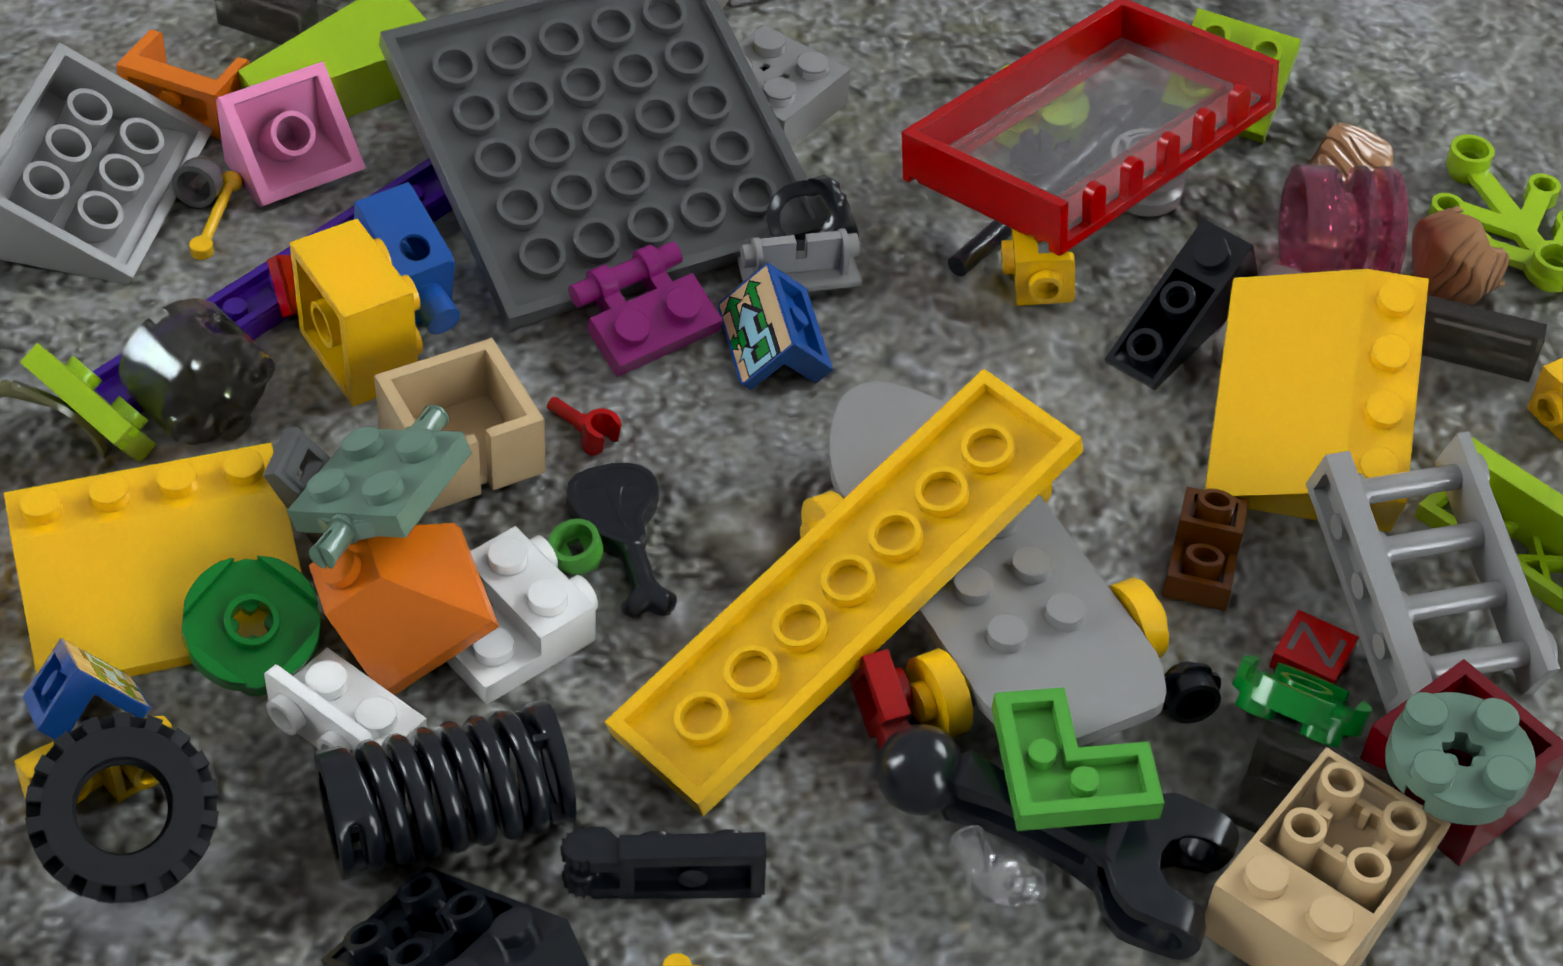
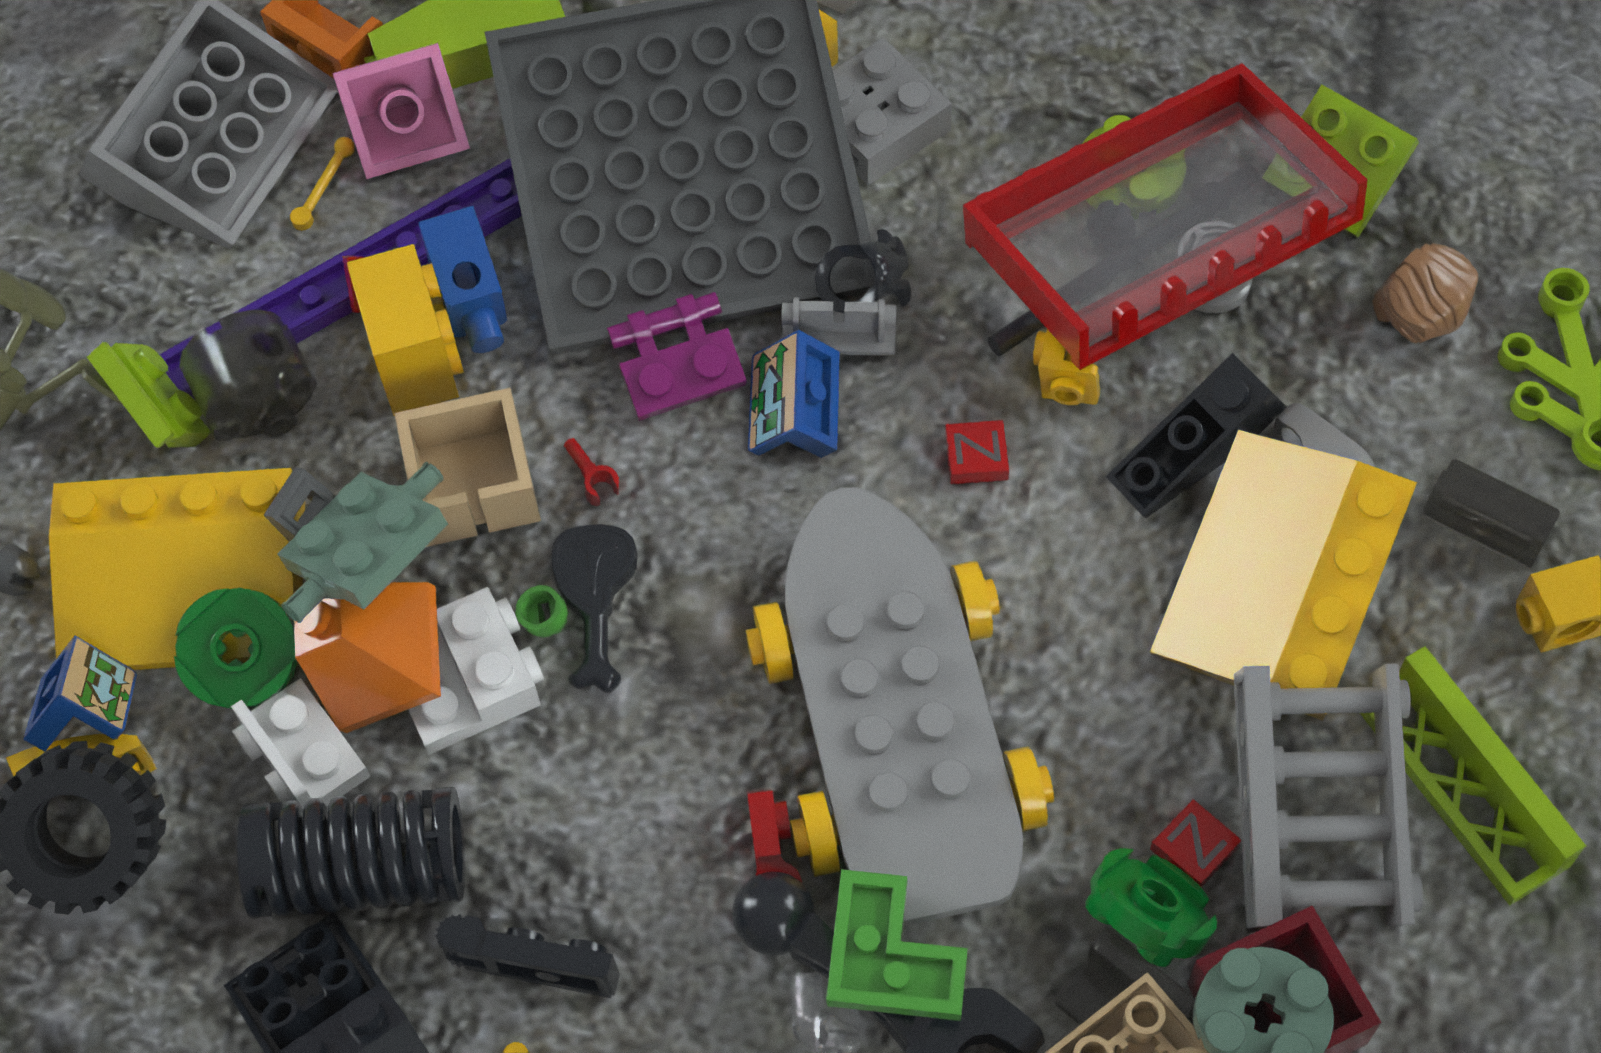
camera: 20 degrees right, 15 degrees up
dark grey hinge [172,157,224,208] -> none
yellow plate [604,369,1083,817] -> none
reddish brown slope [1162,486,1249,611] -> none
black plate [1162,661,1221,724] -> none
clear pink wheel [1278,164,1409,274] -> none
medium nougat hair [1412,206,1509,308] -> none
none -> red tile [945,420,1009,484]

